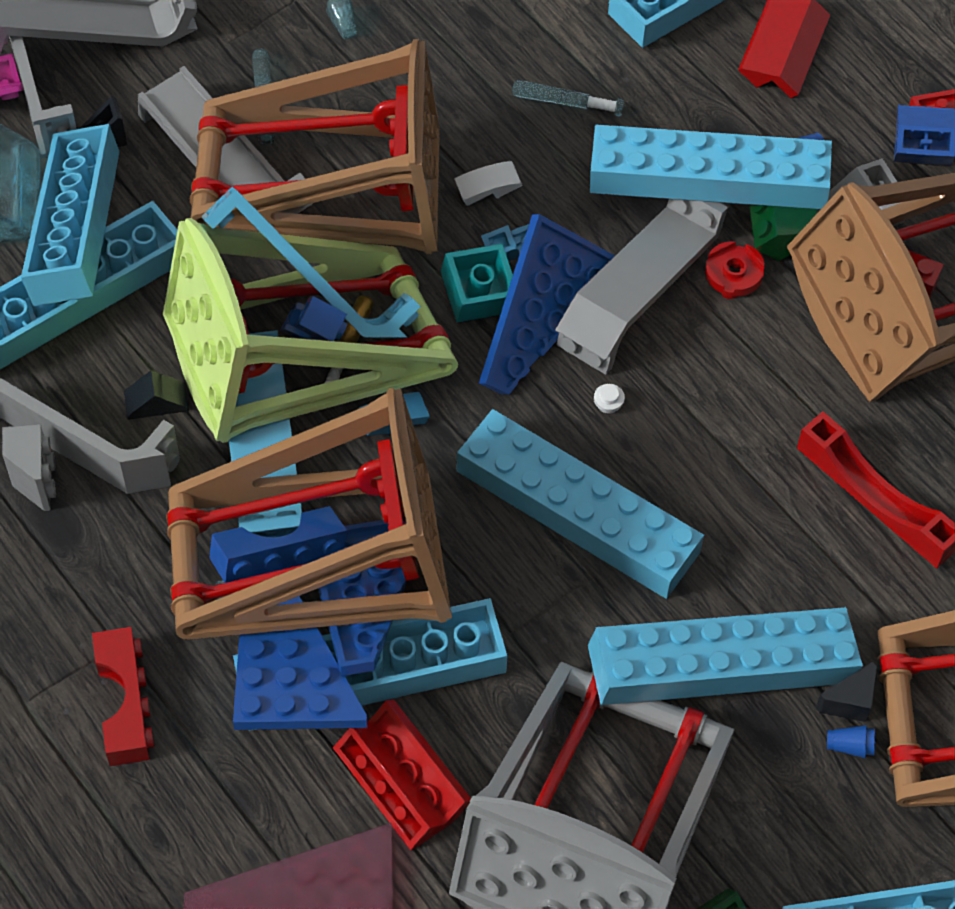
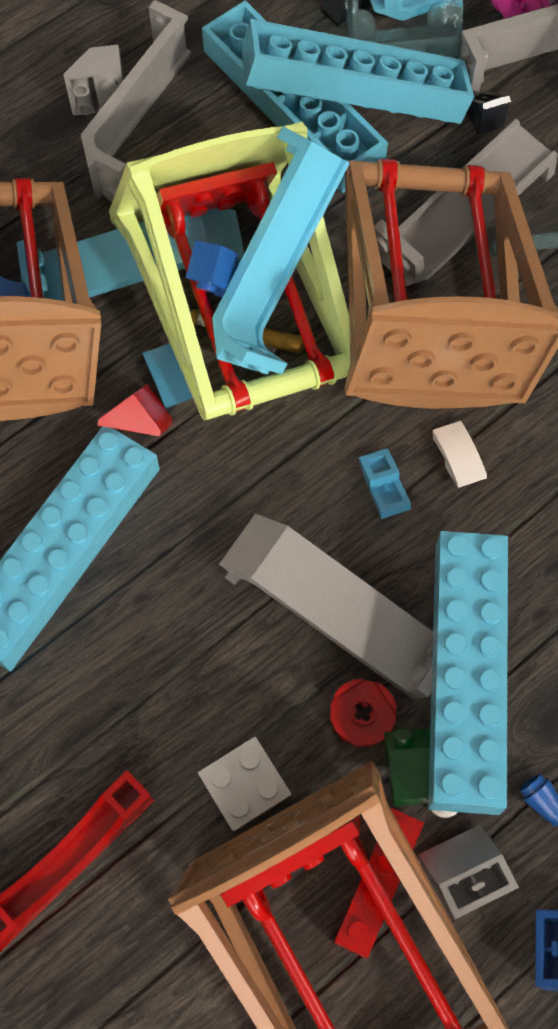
camera: 90 degrees right, 10 degrees up
teal brick [440,244,513,322] -> none
blue wing [479,214,615,395] -> none
white plate [594,384,625,413] -> none
none -> slope [98,384,173,436]
none -> white plate [198,737,291,833]

